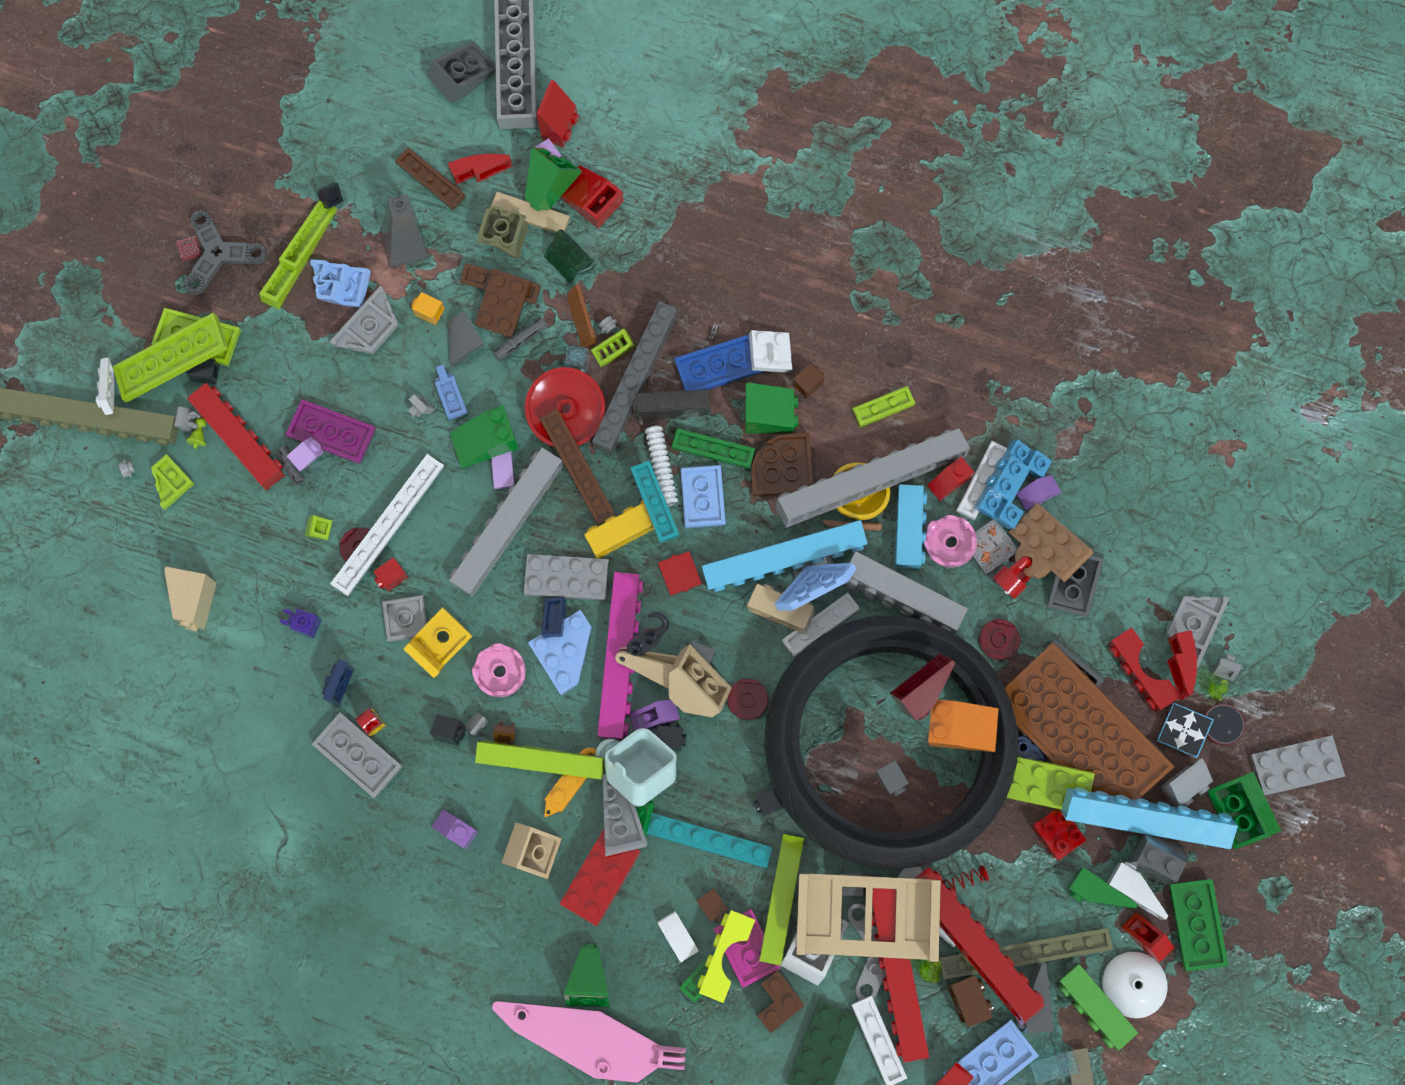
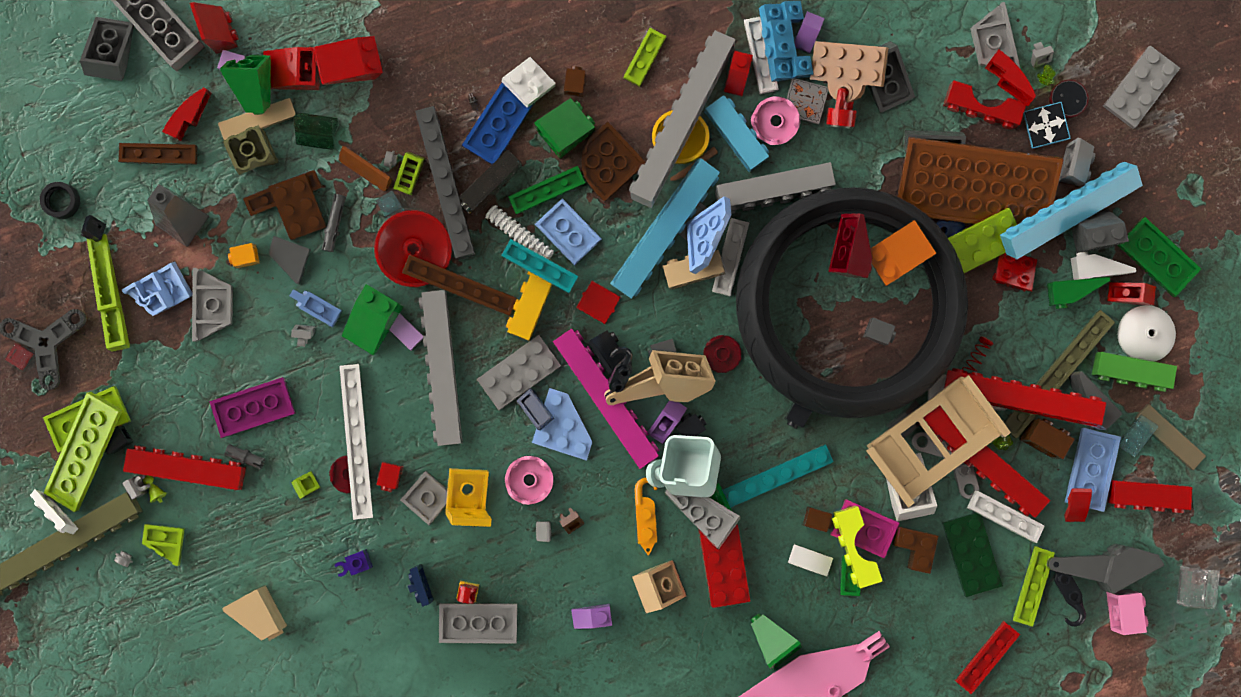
camera: 45 degrees left, 10 degrees up
lavender brick [287,437,324,471] -> none
black brick [430,714,466,746] -> none
lime slope [475,740,605,779] -> none
lime slope [759,834,804,966] -> none
dark red tile [979,619,1020,660] -> none
green slope [1207,772,1281,850] -> none
none -> black tyre [40,182,80,219]
none -> red slope [313,36,383,85]
none -> black slope [588,330,625,375]

